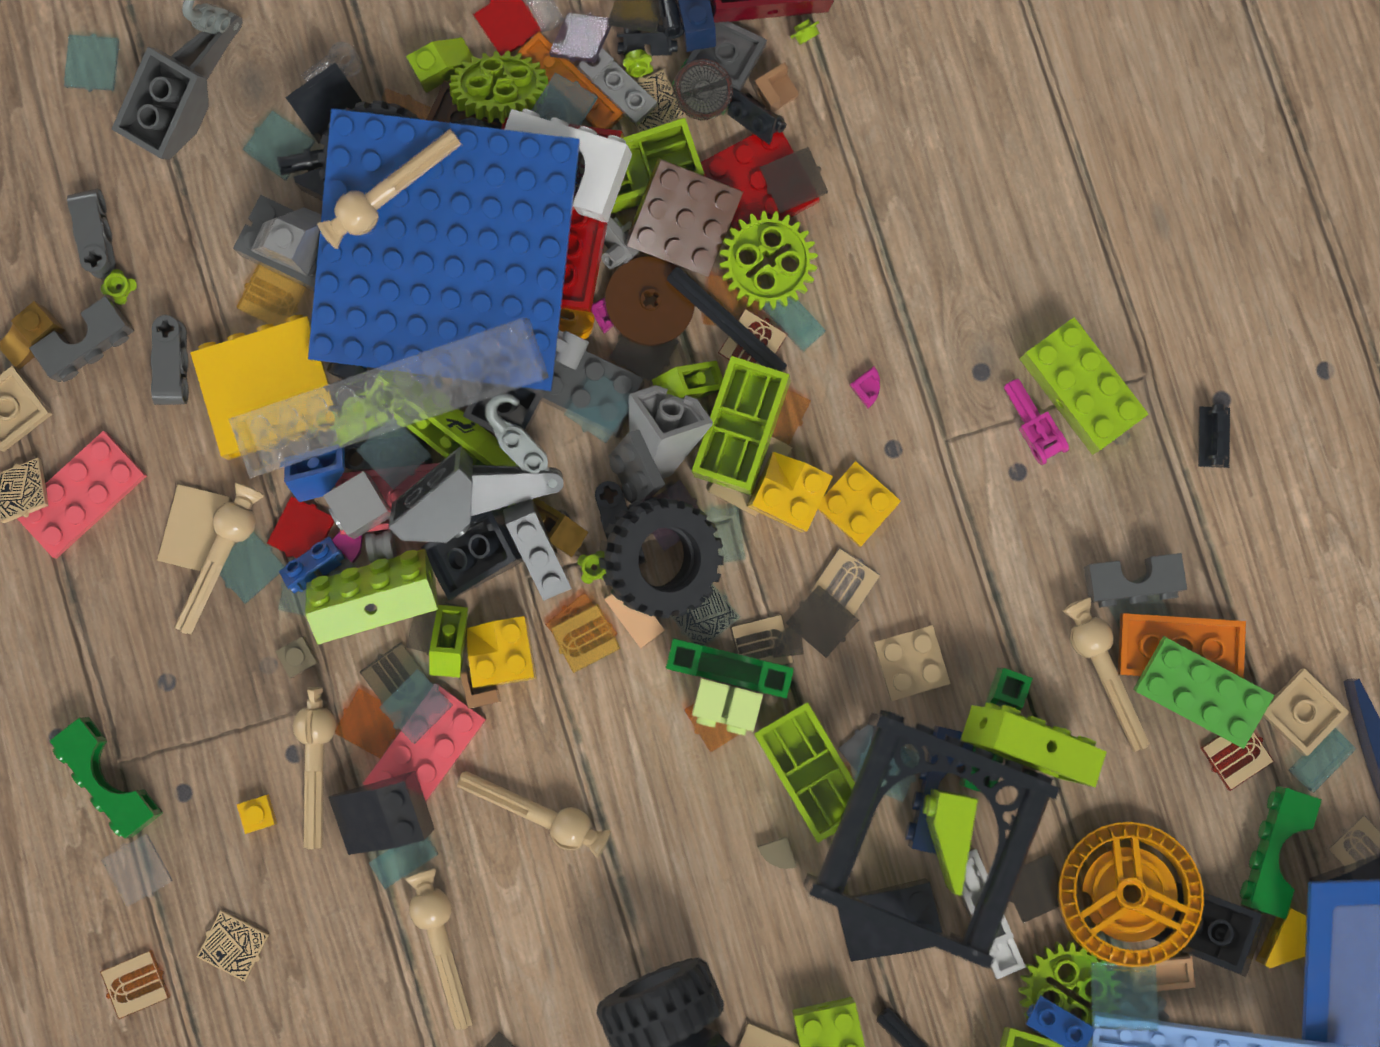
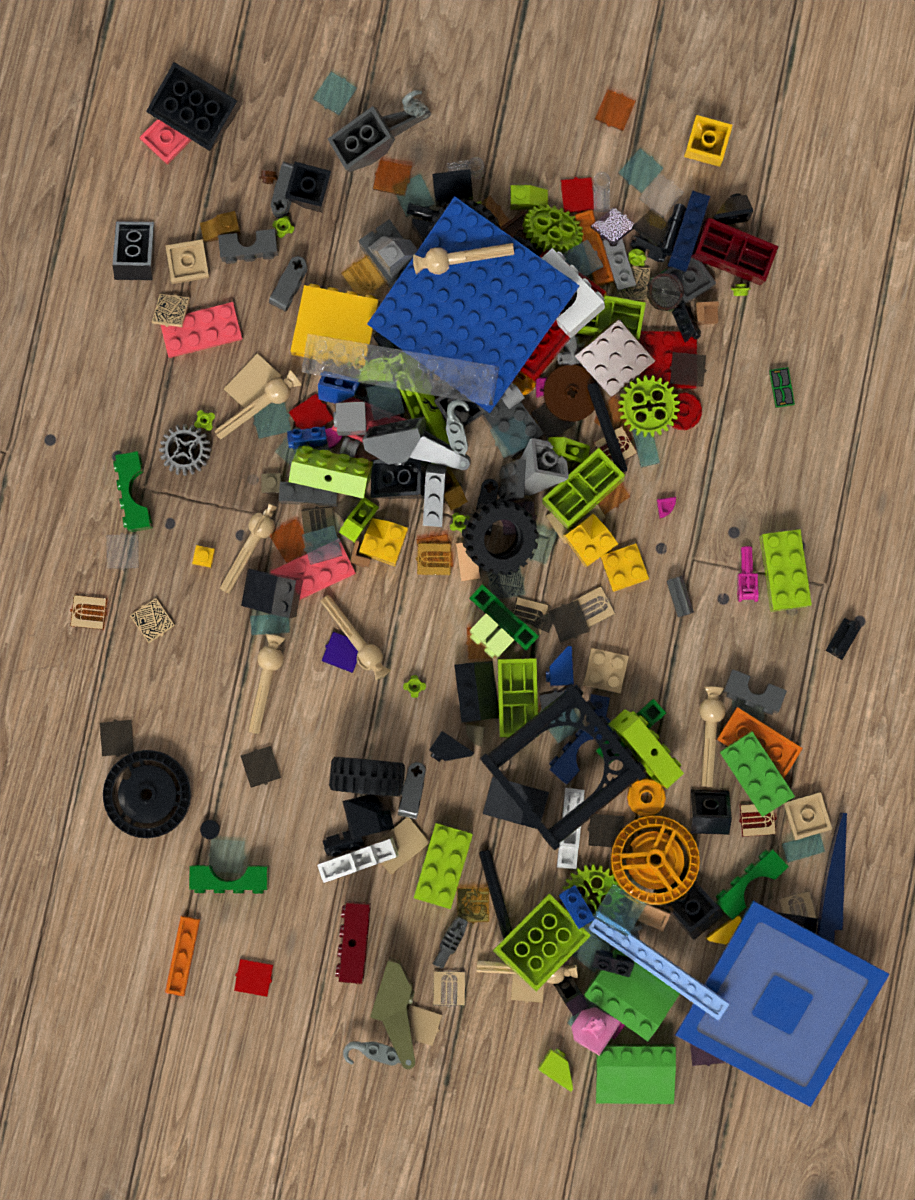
camera: 30 degrees right, 0 degrees up
lime slope [923,789,978,896] -> none
none -> light grey gear [159,424,211,476]
none -> lime plate [194,410,215,431]
none -> reddish brown plate [259,170,277,184]
none -> dark grey arch [279,482,338,507]
none -> black slope [285,161,332,213]
none -> dark purple piece [322,632,358,673]
none -> clear orange piece [373,160,412,196]
none -> dark grey piece [398,762,426,819]
none -> lime plate [403,675,426,698]
none -> black slope [429,731,474,762]
none -> black slope [454,661,499,723]
none -> blue slope [545,646,574,686]
none -> dark blue bracket [589,694,610,717]
none -> light orange tile [627,778,666,817]
none -> red tile [665,392,702,431]
none -> dark grey axle [666,576,694,618]
none -> black slope [690,789,732,835]
none -> tile [769,367,795,408]

